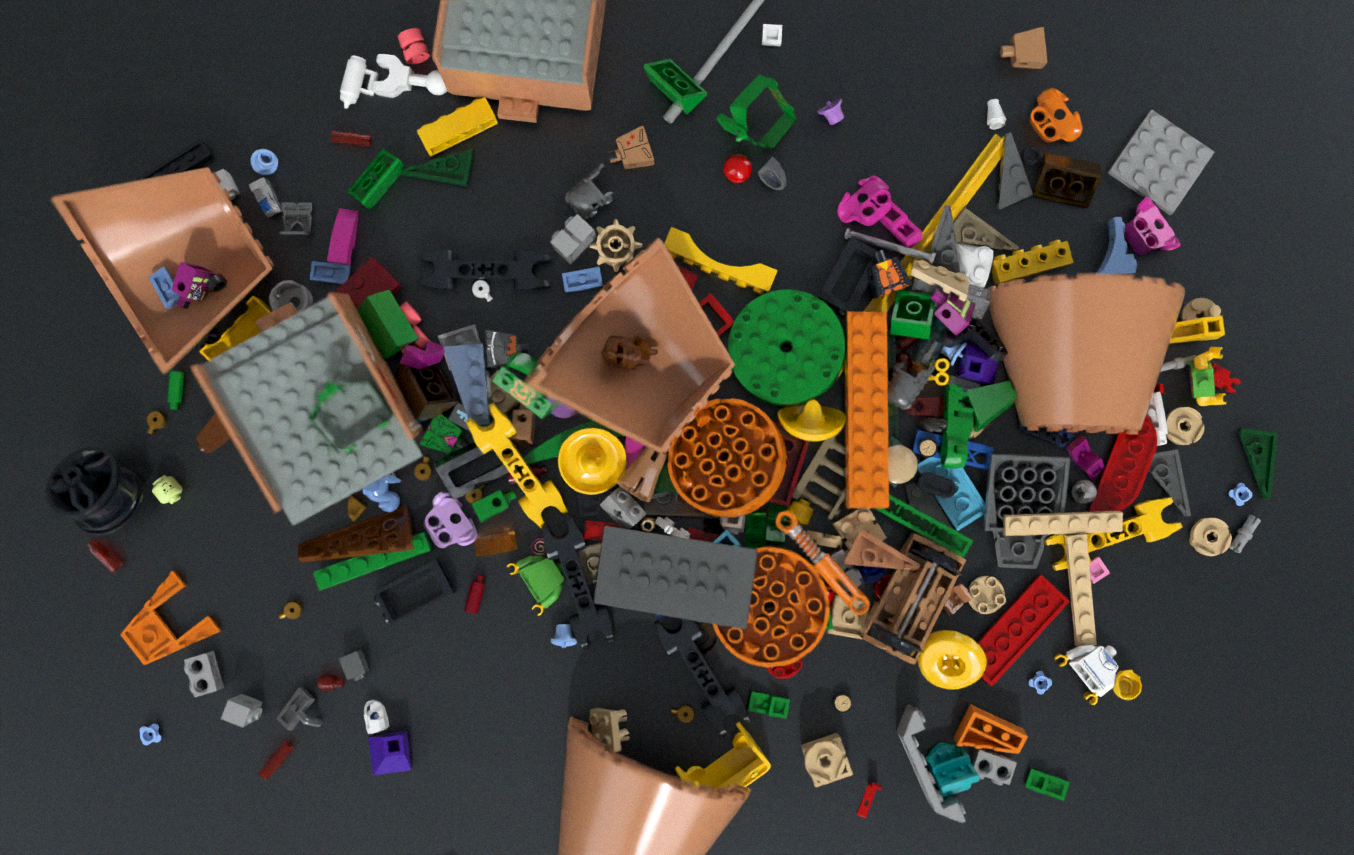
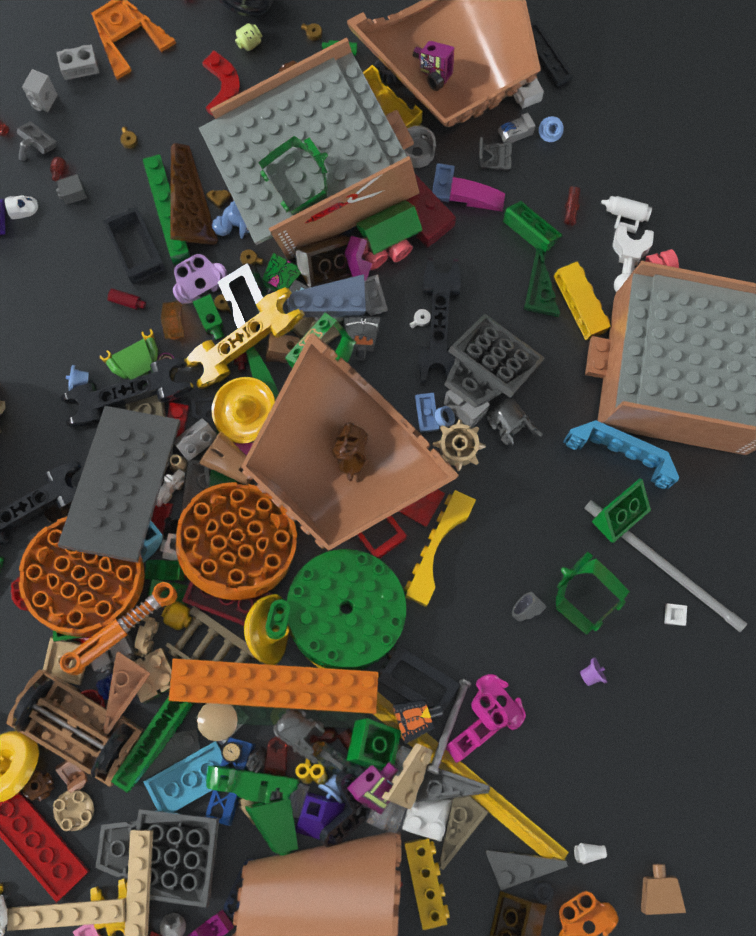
camera: 90 degrees right, 10 degrees down
light blue plate [140,723,162,745] -> none
medium blue plate [148,267,180,309] -> none
medium nougat torso [607,126,655,169] -> none
red hair [724,154,752,183] -> none
black tile [917,472,956,498] -> none
none -> reddish brown brick [22,770,55,802]
none -> red plate [202,51,240,116]
none -> green plate [265,599,290,639]
none -> light blue piece [435,406,455,427]
none -> dark grey wedge [445,314,545,408]
none -> dark azure slope [563,420,679,489]

